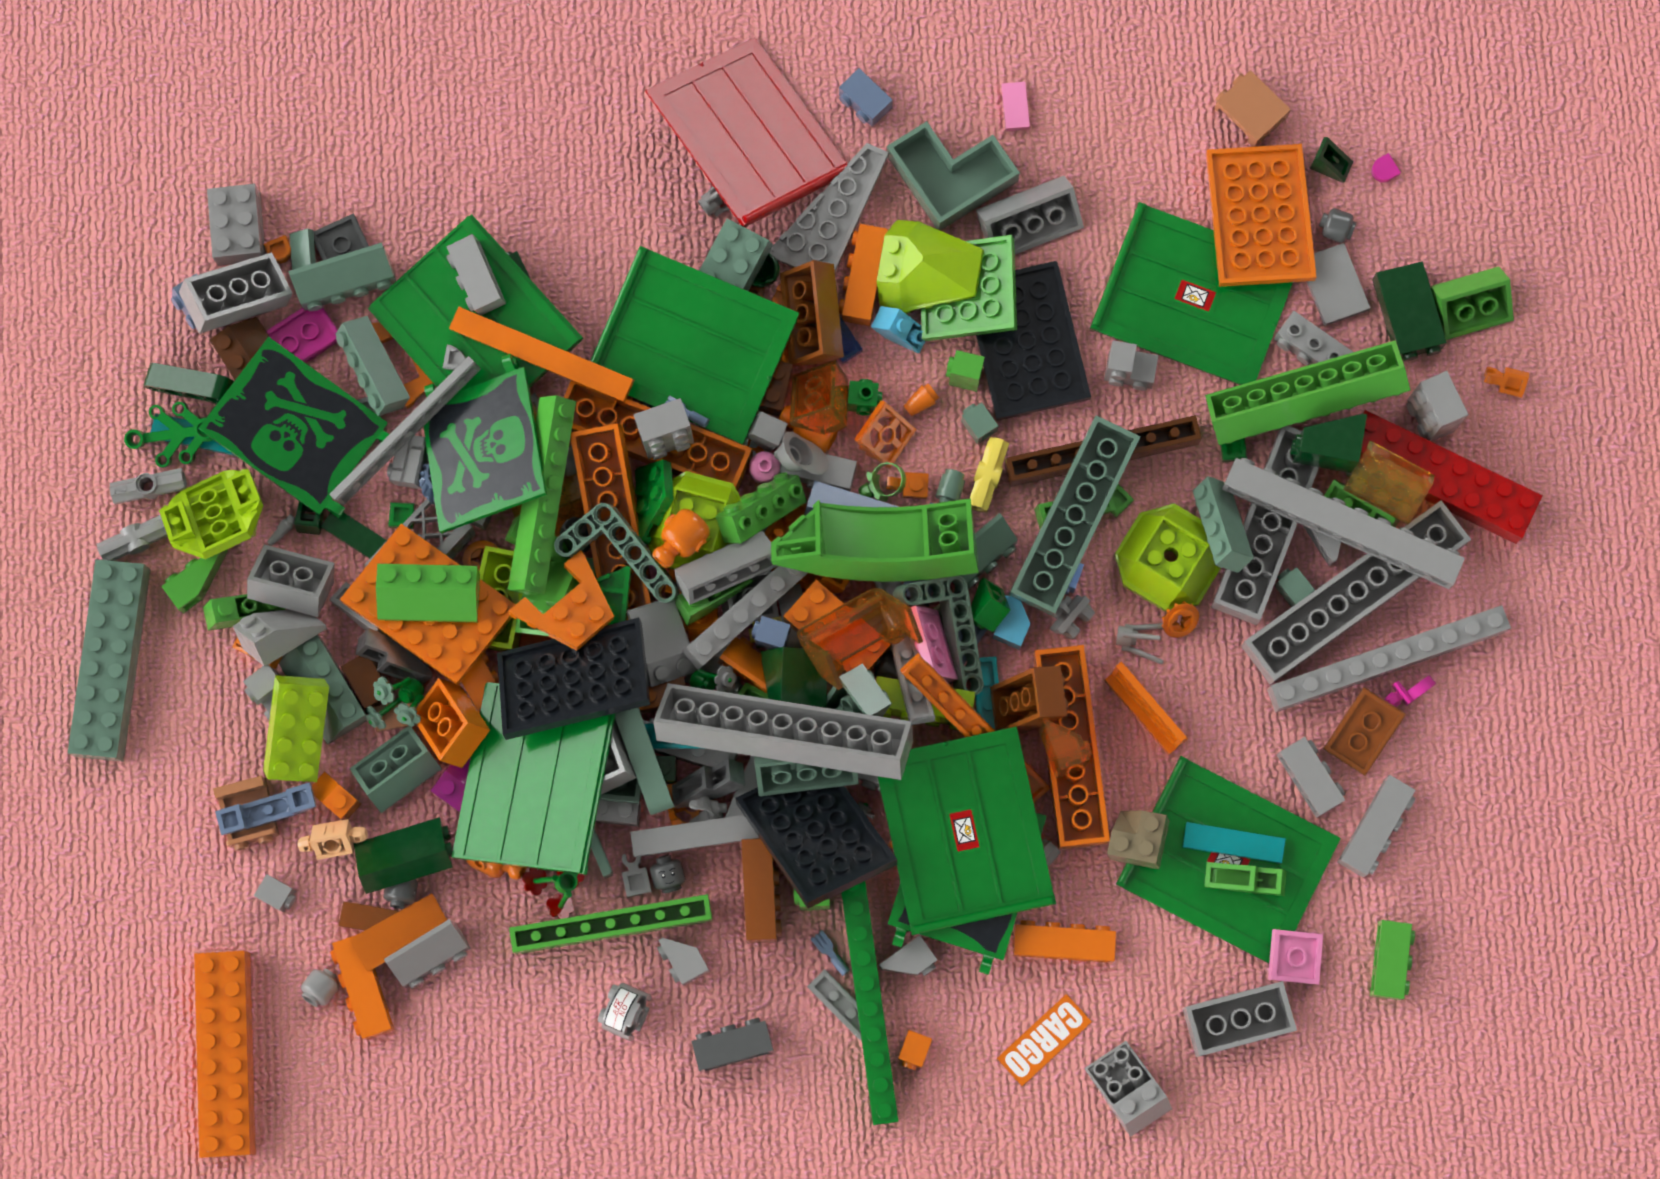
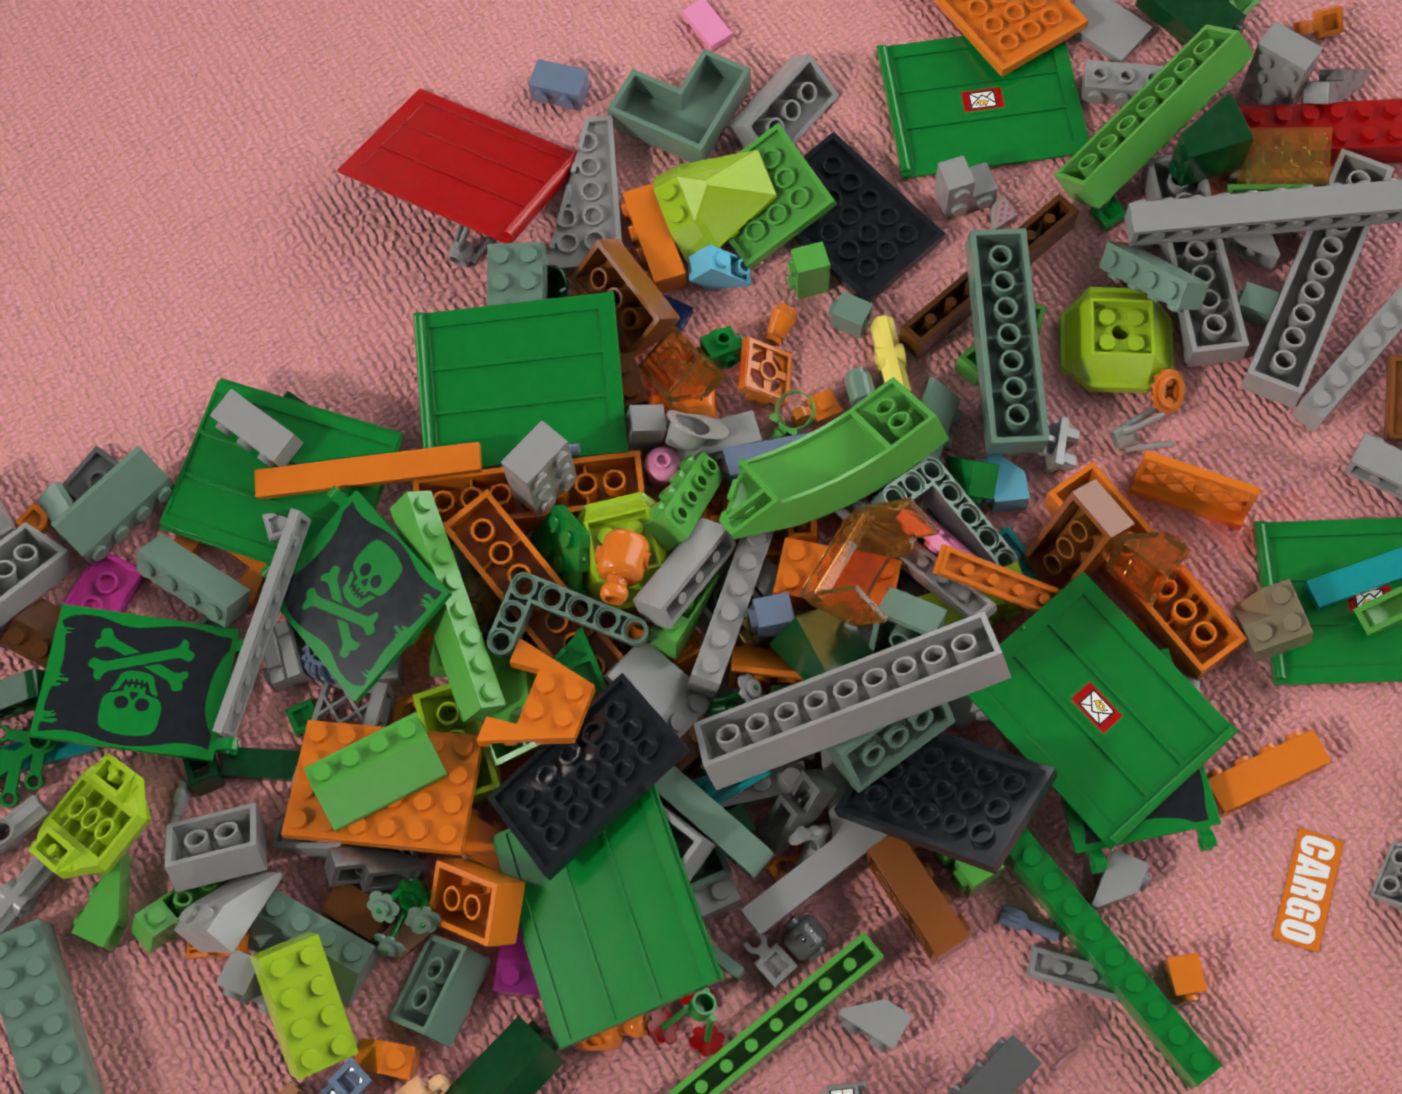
camera: 25 degrees left, 10 degrees down
none -> light grey tile [990,195,1018,229]
none -> flat silver slope [1303,69,1371,104]

